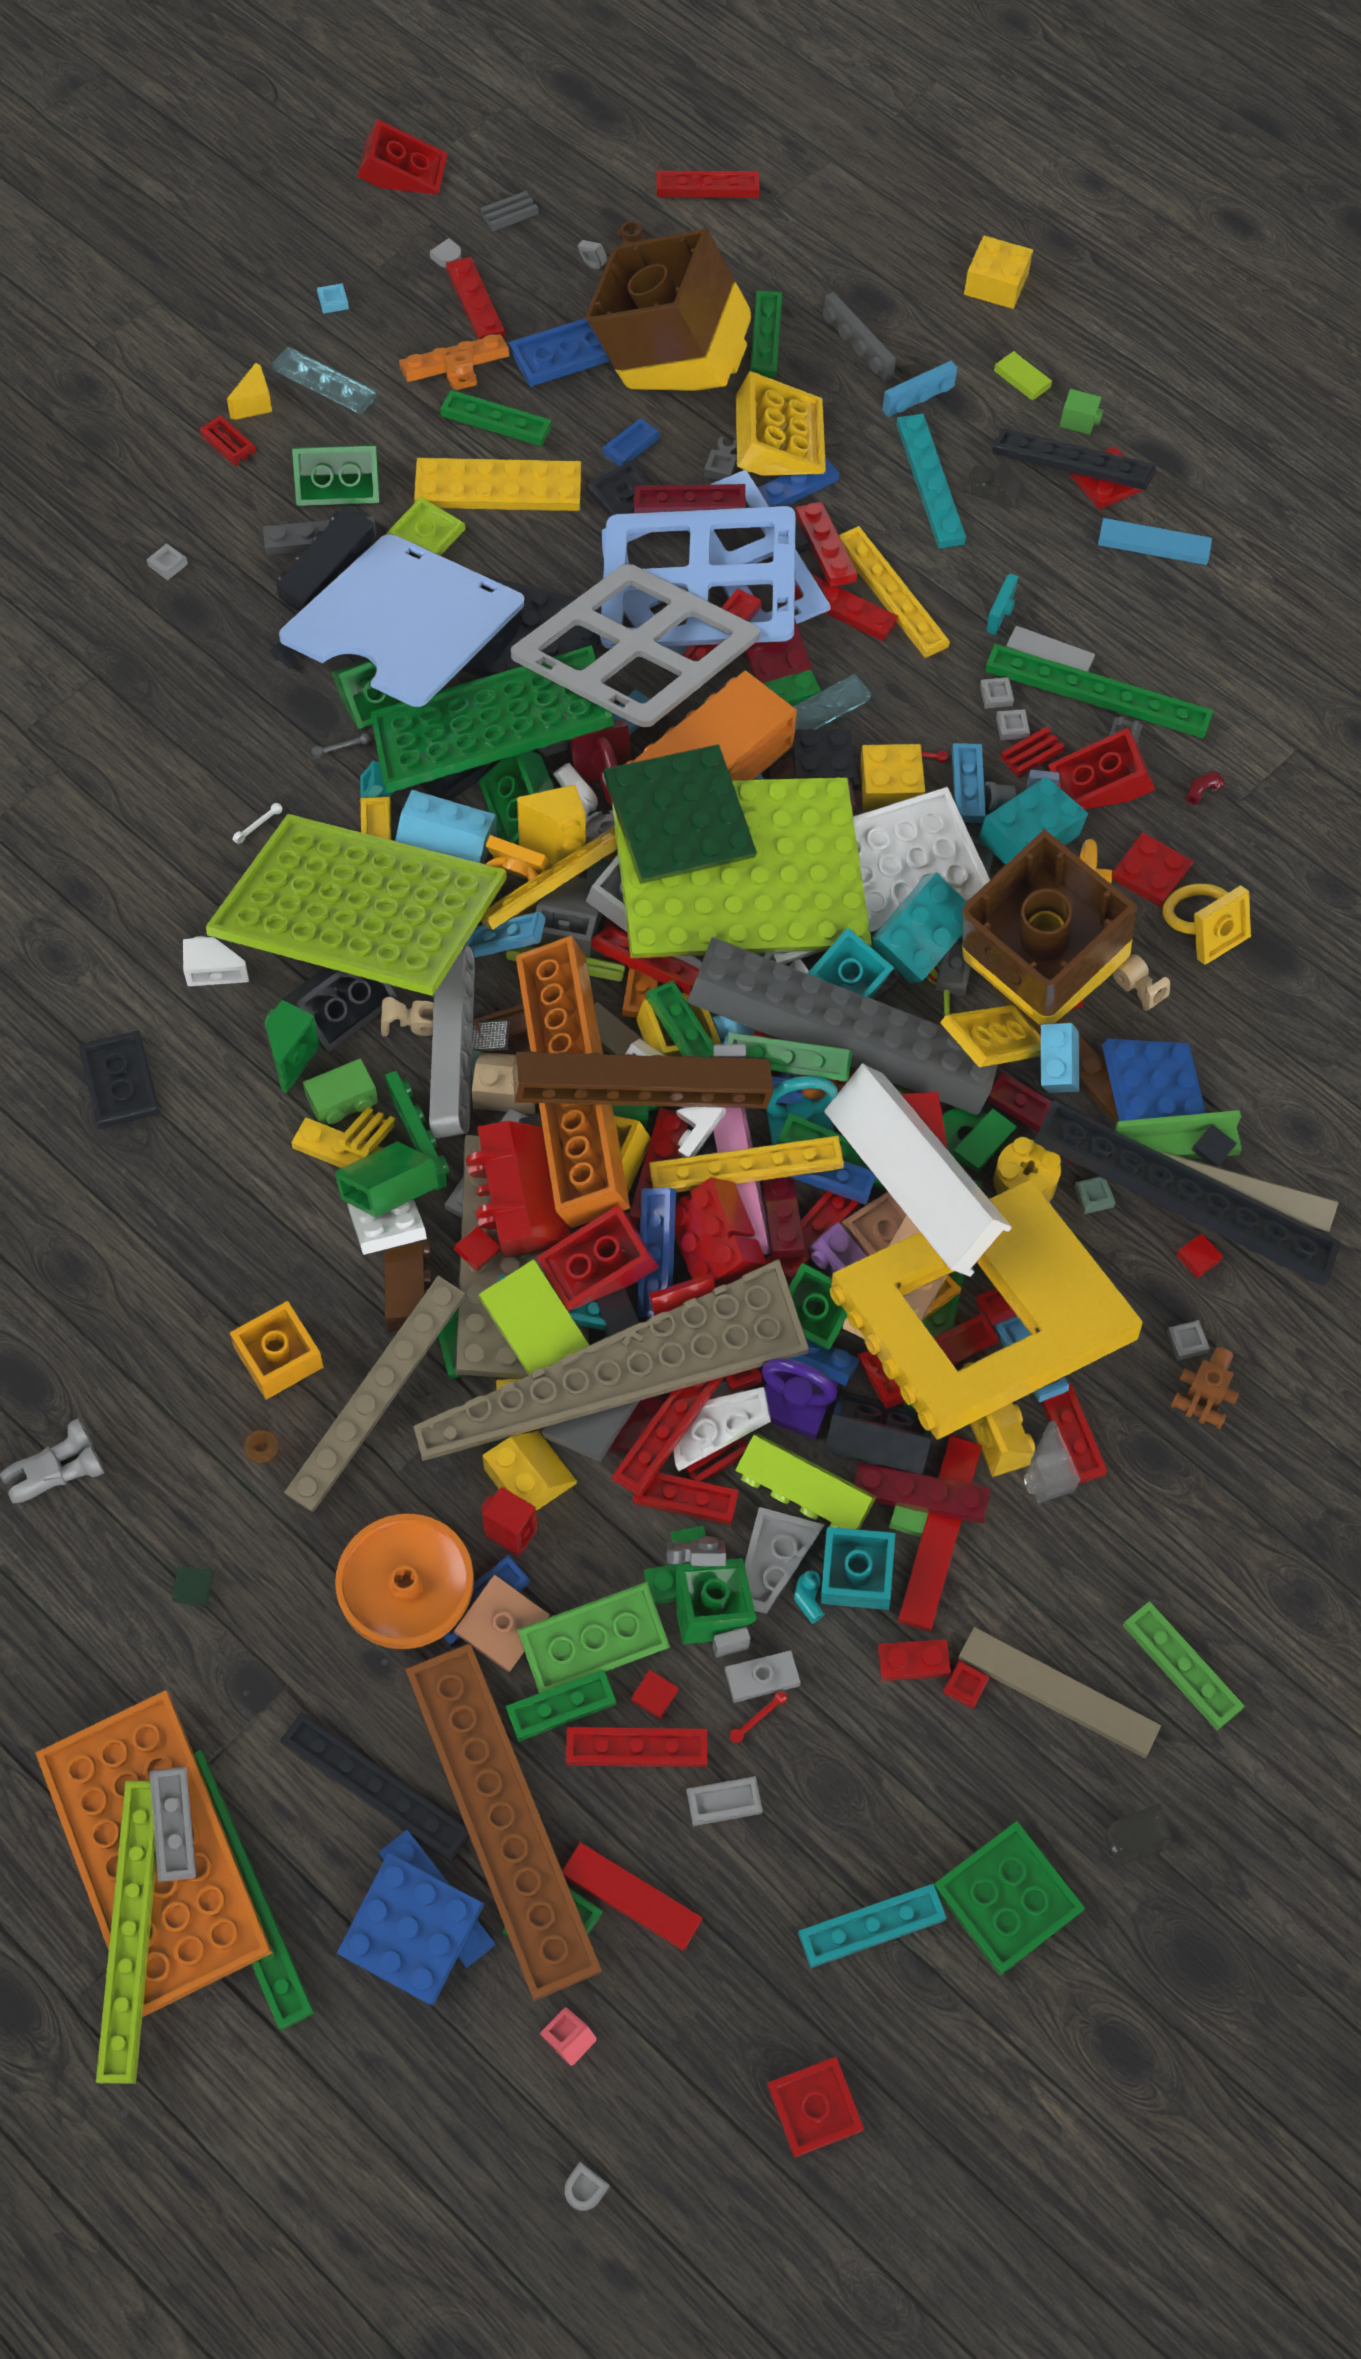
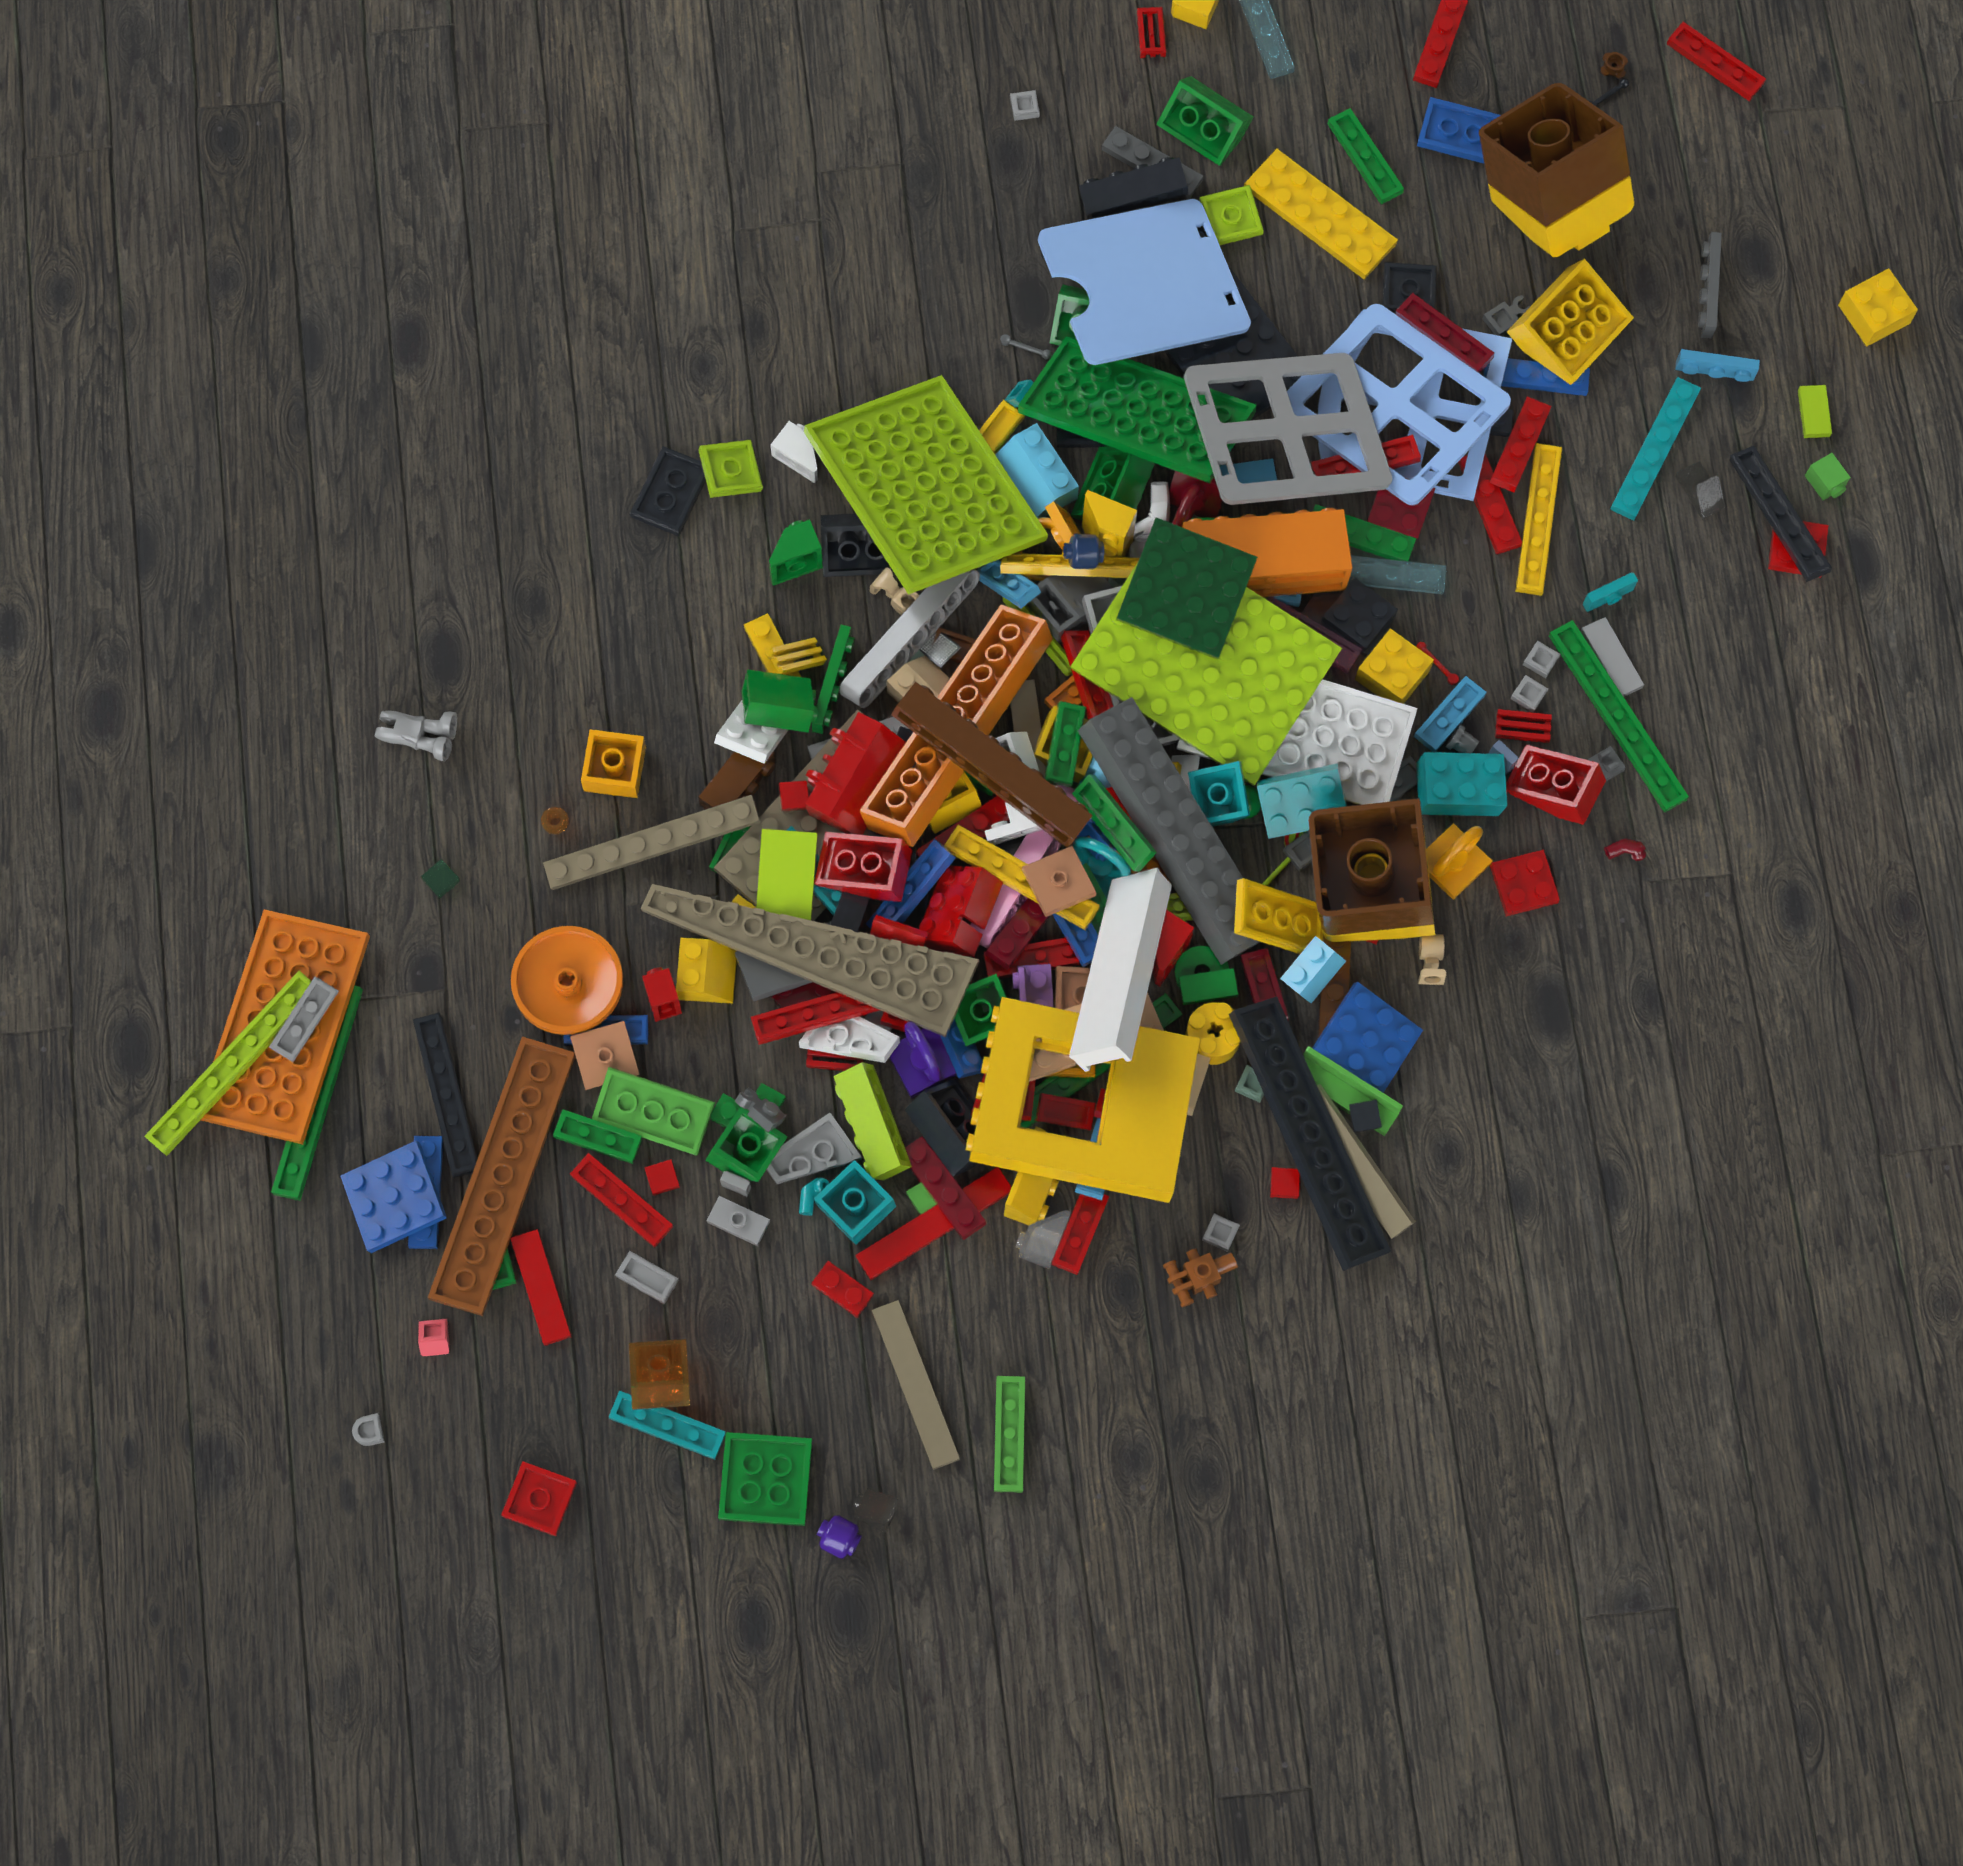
camera: 40 degrees right, 10 degrees up
white hinge [233,803,282,844] -> none
bright green brick [303,1058,378,1125] -> none
orange plate [399,334,510,390] -> none
light grey tile [578,240,607,269] -> none
blue tile [603,418,660,466] -> none
red plate [633,1472,739,1526] -> none
light grey tile [713,1044,746,1058] -> none
red hinge [730,1691,788,1744] -> none
green tile [750,290,783,378] -> none
red tile [943,1660,990,1709] -> none
dark azure tile [1098,518,1212,565] -> none
yellow tile [1162,884,1251,965] -> none
none -> clear orange brick [629,1339,690,1410]
none -> lime plate [698,440,763,498]
none -> dark purple head [817,1515,862,1559]
none -> nougat plate [1022,846,1096,917]
none -> dark blue head [1063,534,1104,570]

